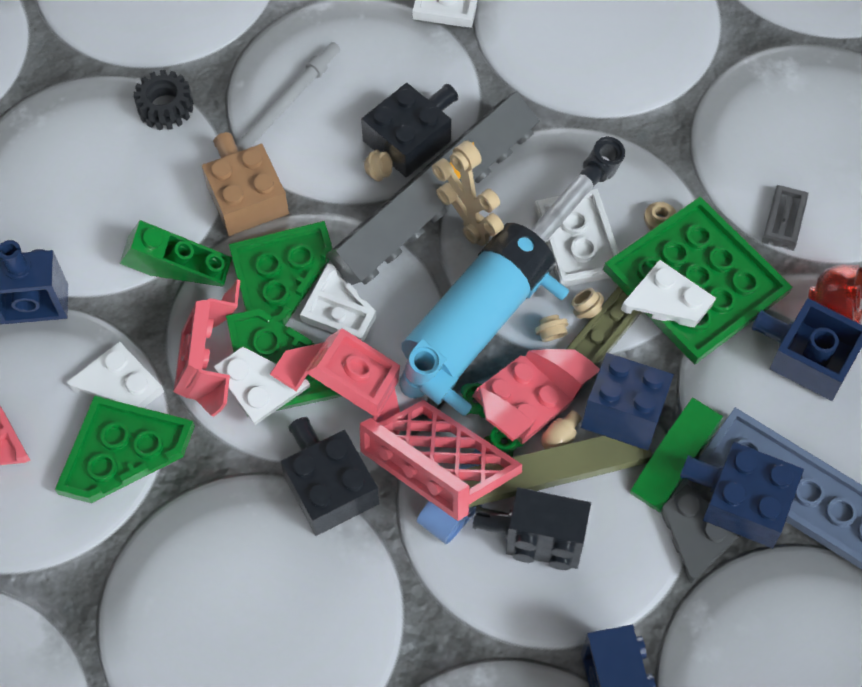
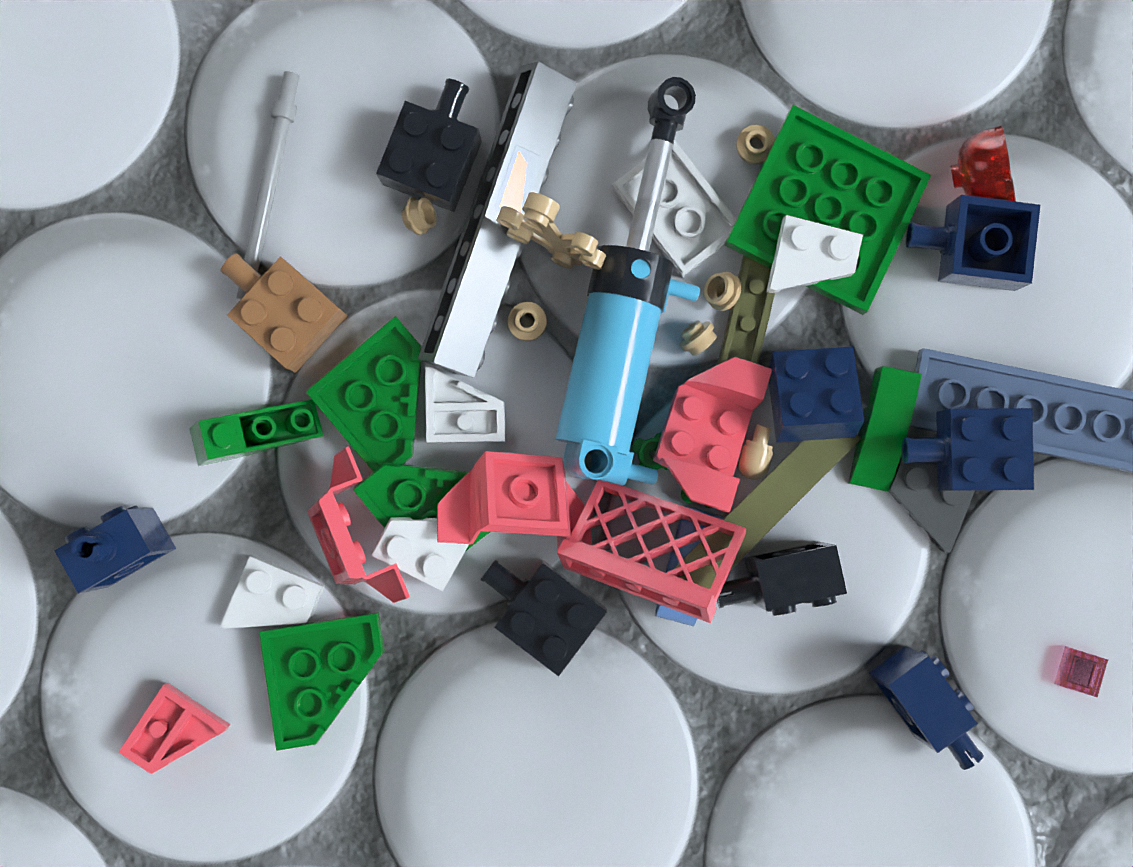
camera: 25 degrees left, 25 degrees up
black tyre [134,70,194,130] -> none
flat silver tile [762,185,809,251] -> none
none -> tan plate [508,302,547,341]

